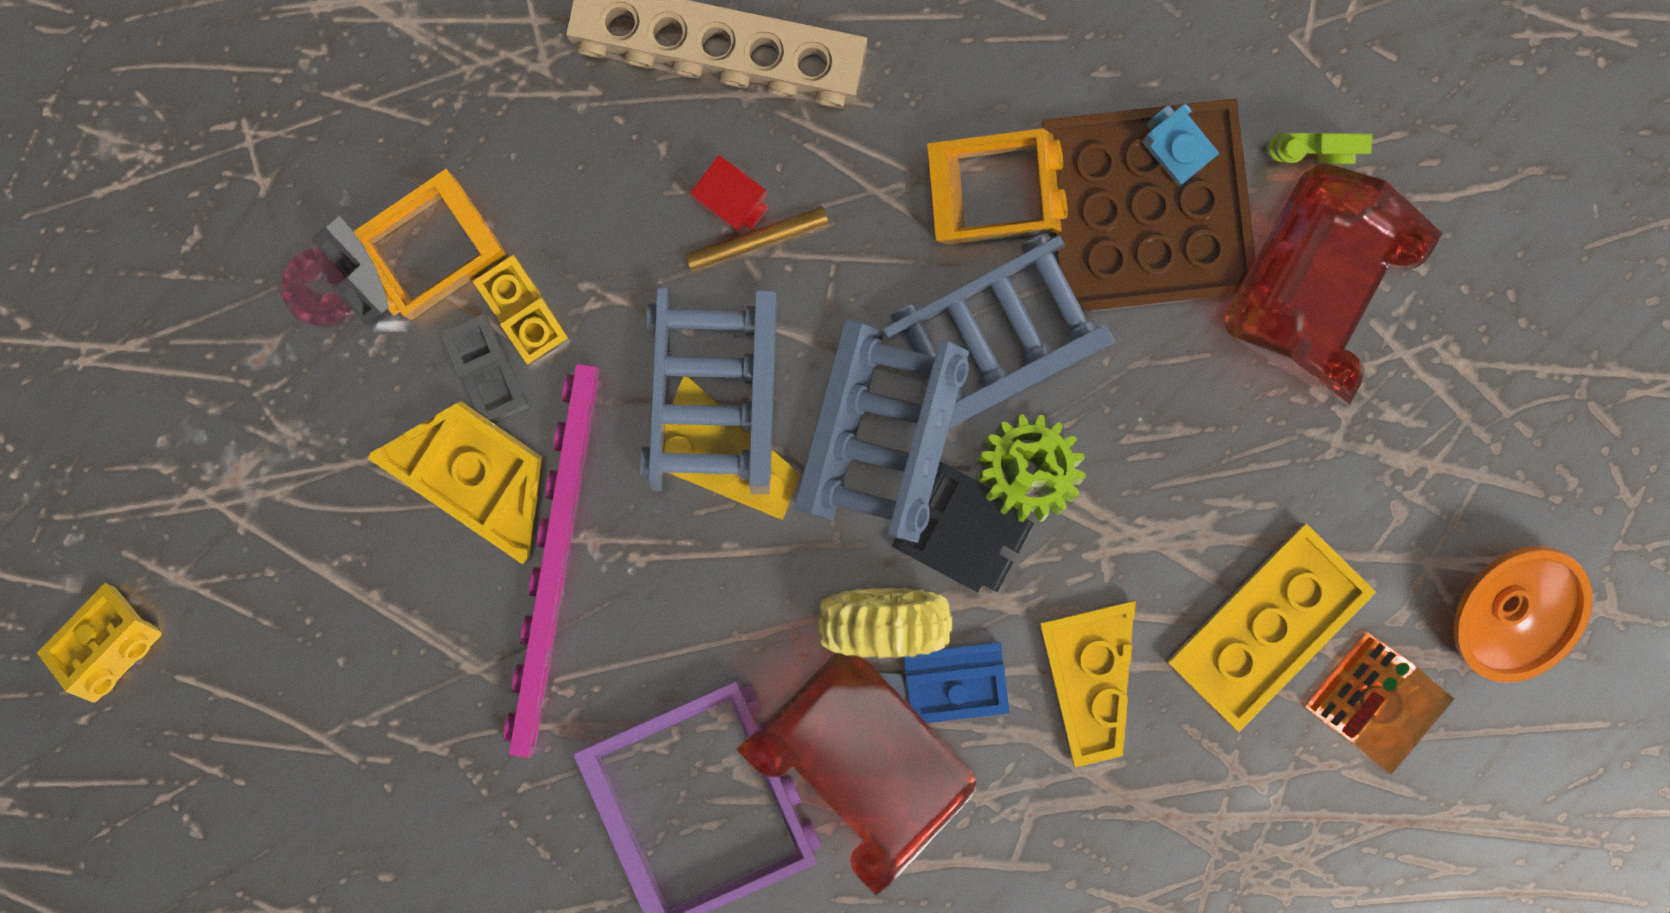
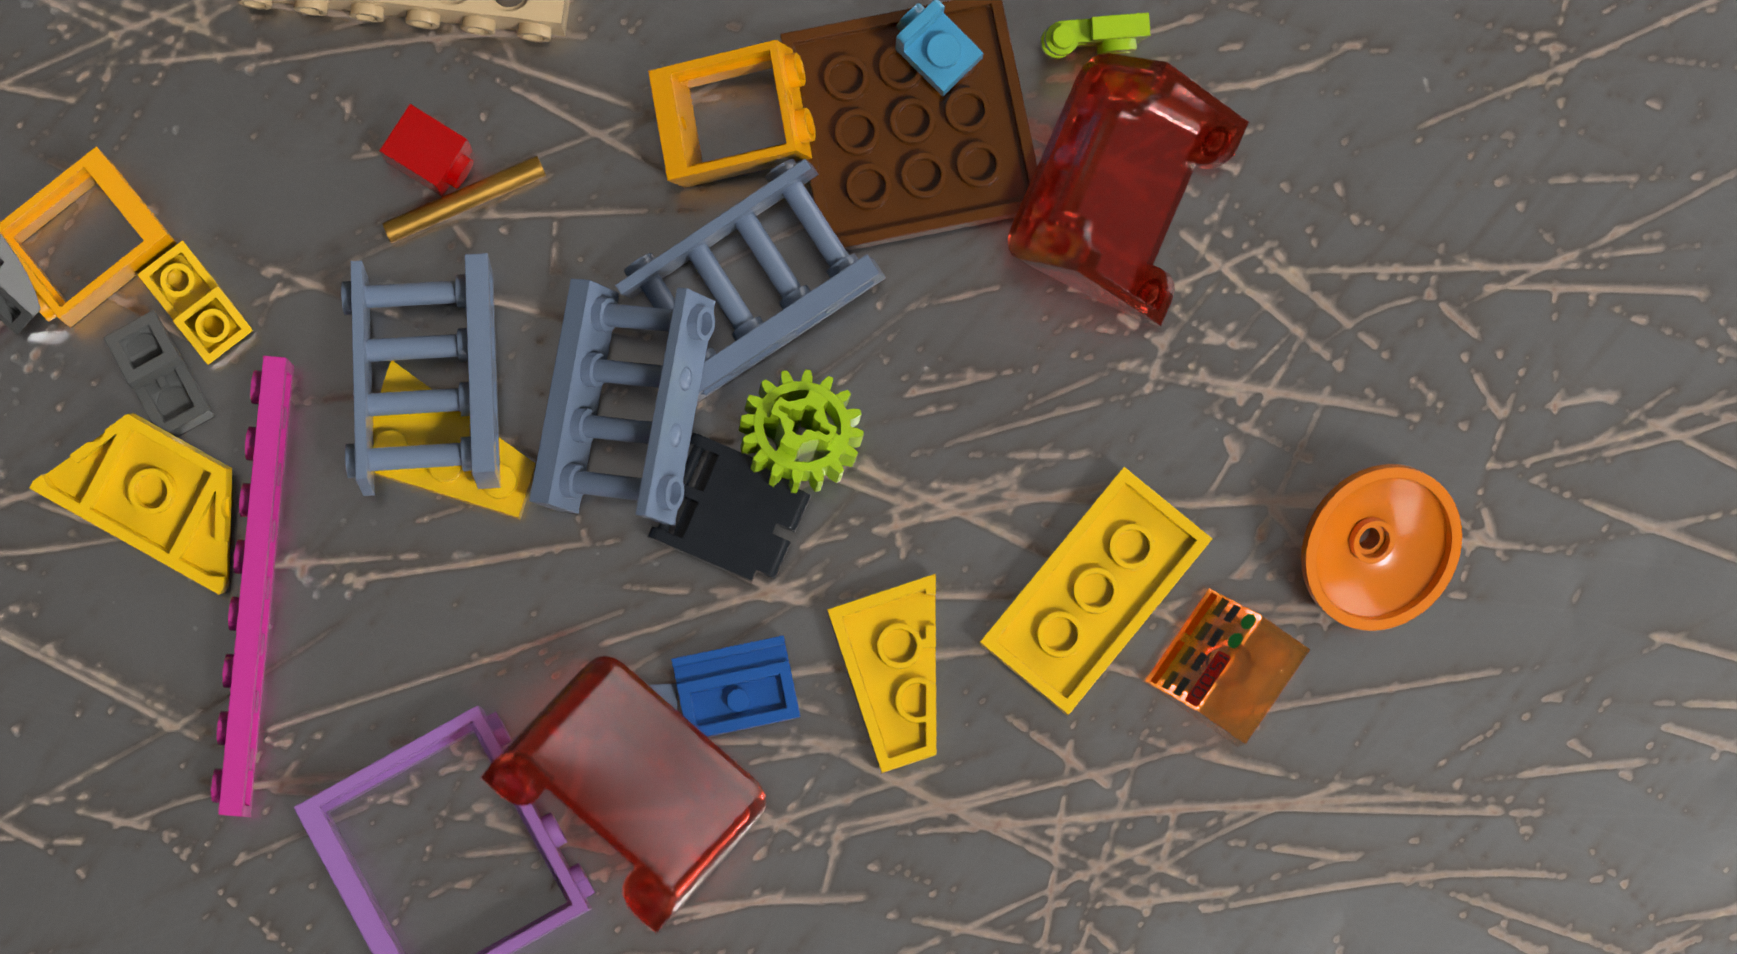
camera: 10 degrees left, 5 degrees down
light yellow gear [817,587,952,658] -> none

